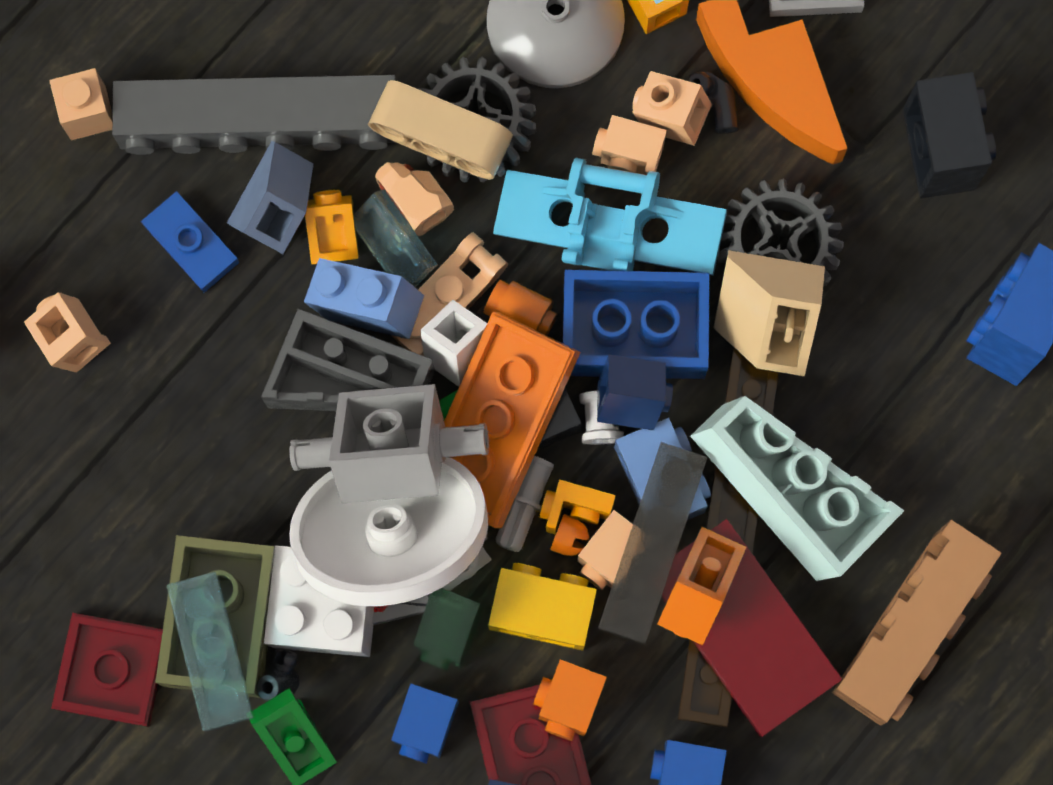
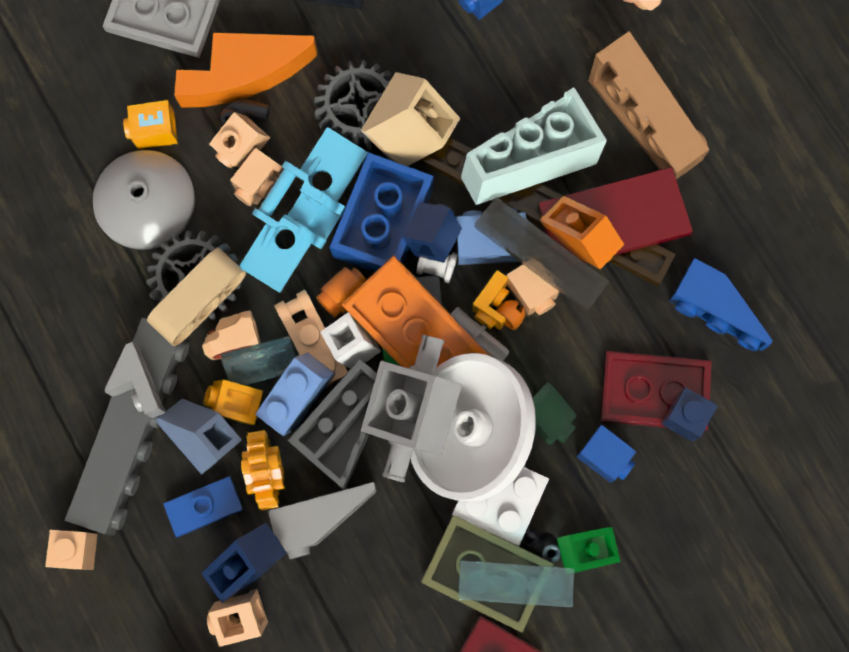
camera: 70 degrees left, 0 degrees up
yellow brick [488,563,597,651] -> none
orange brick [533,659,607,741] -> none
none -> light grey slope [105,342,166,419]
none -> dark blue brick [201,523,287,603]
none -> light orange gear [241,430,285,511]
none -> light grey slope [268,482,377,559]

